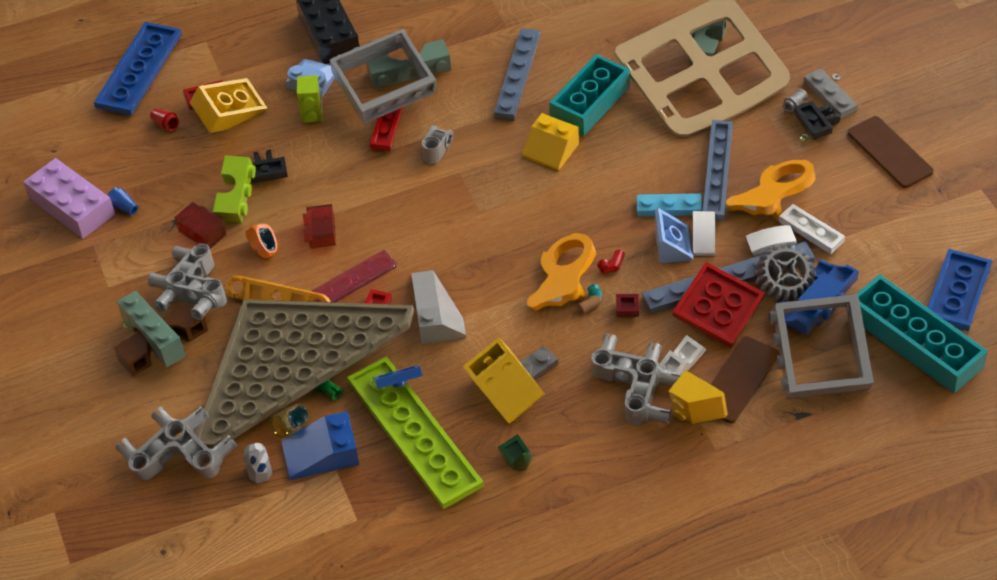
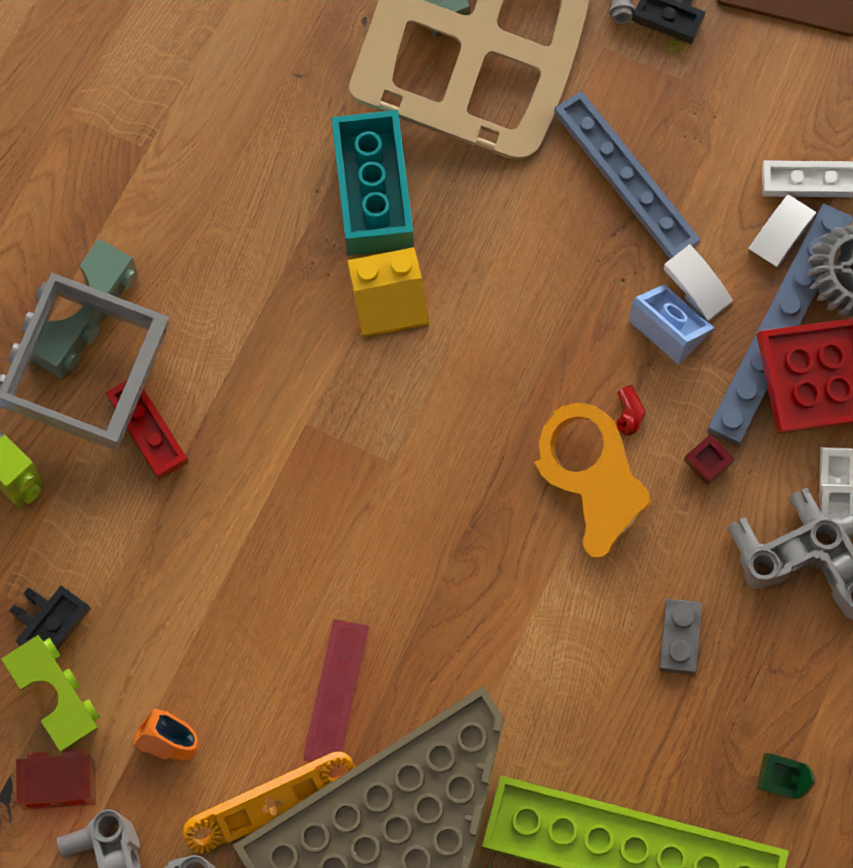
camera: 45 degrees left, 20 degrees up
clear red brick [303,204,336,248] -> none
red plate [364,289,392,305] -> none
blue plate [373,365,423,389] -> none
light grey wedge [411,270,466,344] -> none
light grey piece [422,125,454,164] -> none
yellow slope [463,337,545,424] -> none
sand blue plate [494,28,541,121] -> none
medium nougat arm [578,284,602,314] -> none
medium azure plate [637,194,702,216] -> none
light orange animal [726,159,816,221] -> none

